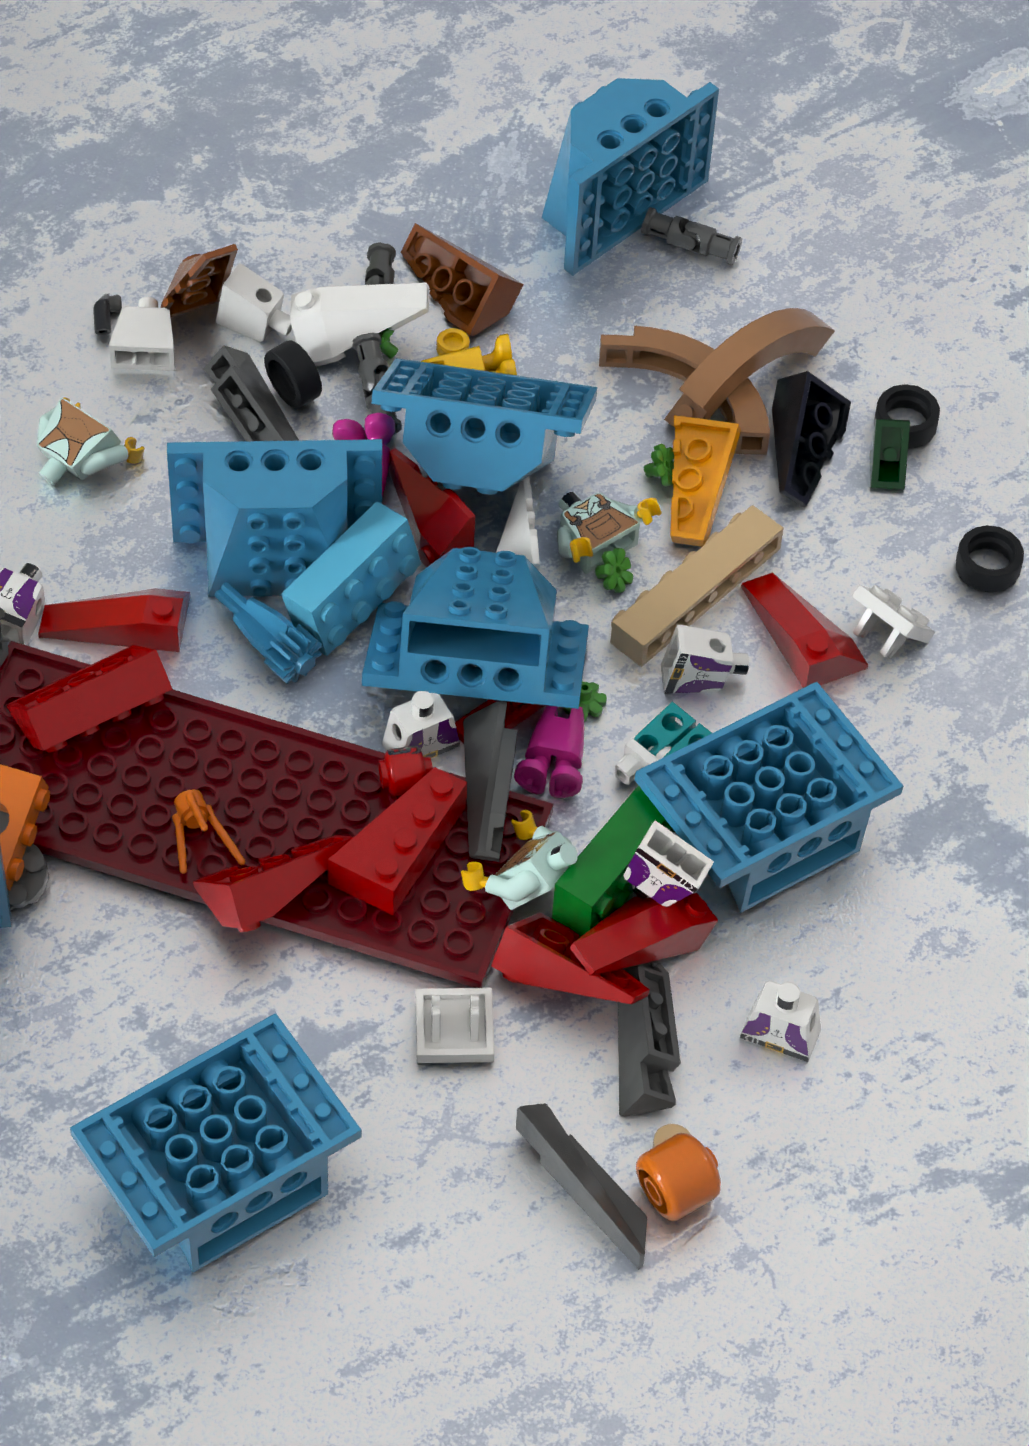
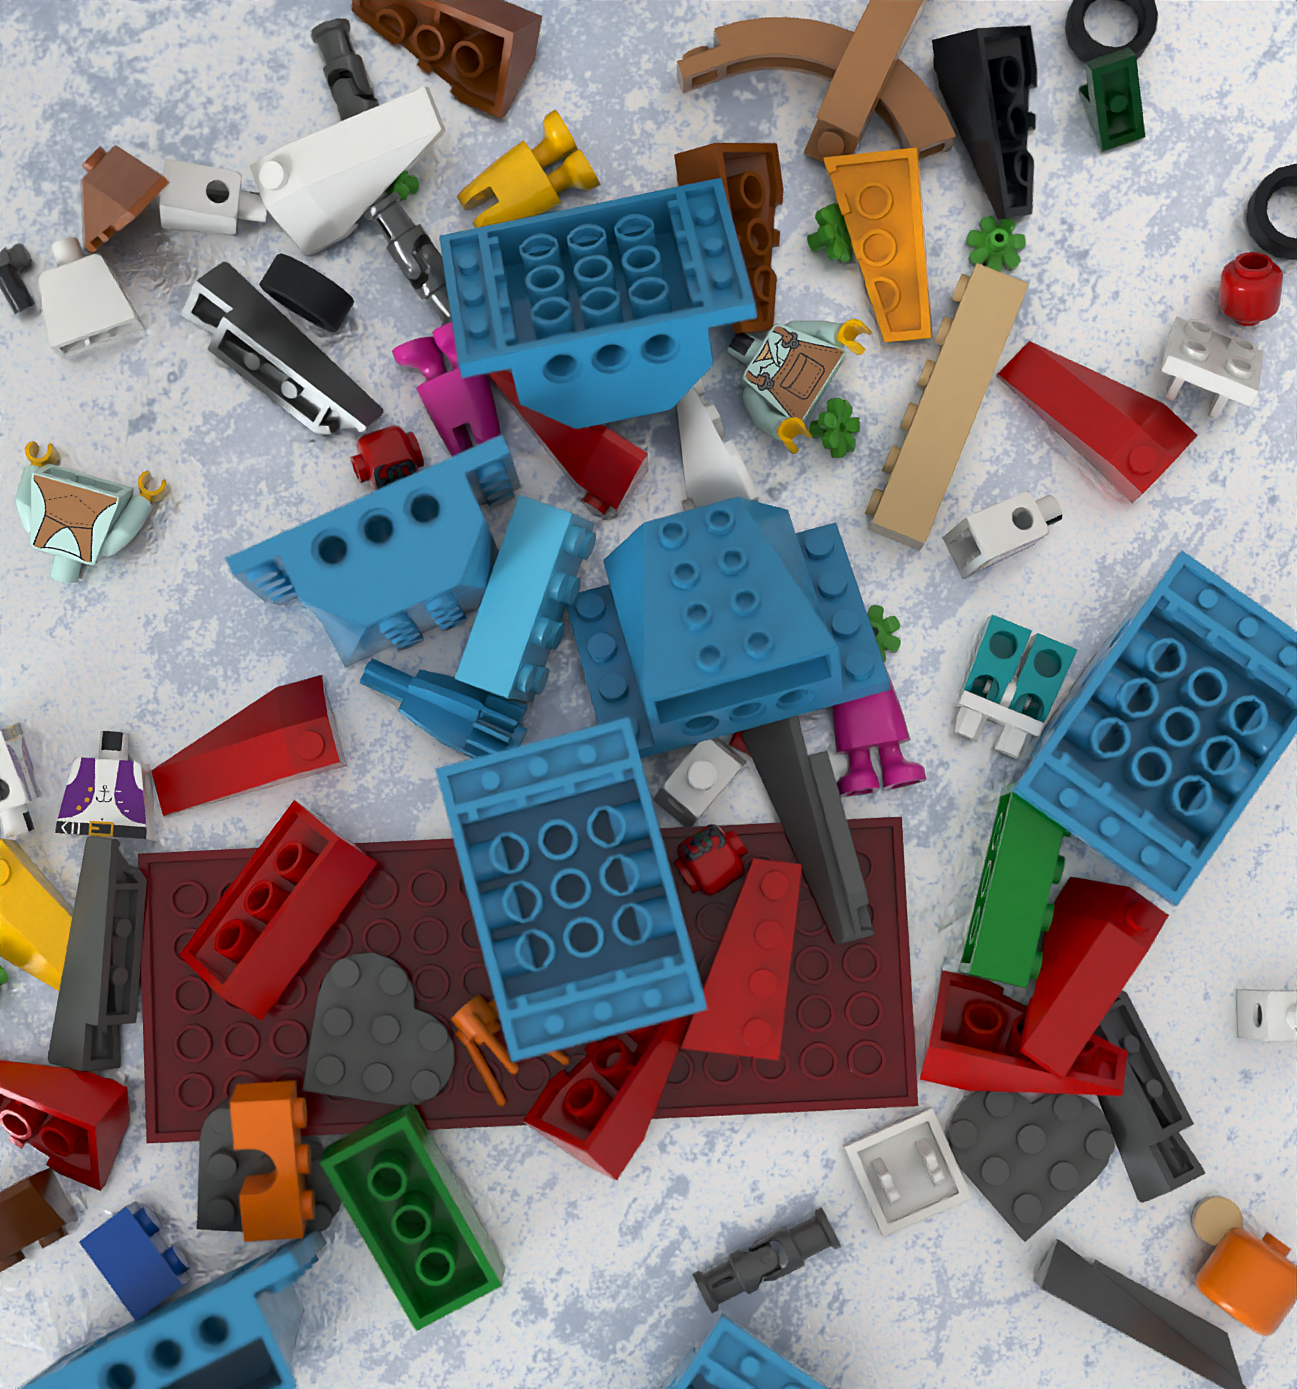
camera: 15 degrees left, 30 degrees up
yellow tile [436,328,470,356] -> none
light aqua torso [461,810,578,910] -> none
white torso [623,821,714,907] -> none
none -> dark grey plate [303,953,456,1105]
none -> green brick [320,1102,505,1332]
none -> dark azure wedge [435,717,707,1062]
none -> dark orange wedge [674,143,784,334]
none -> dark grey piece [693,1207,842,1313]
none -> dark grey plate [947,1091,1115,1242]
none -> bright green plant [966,216,1026,272]
none -> red head [1218,252,1283,326]

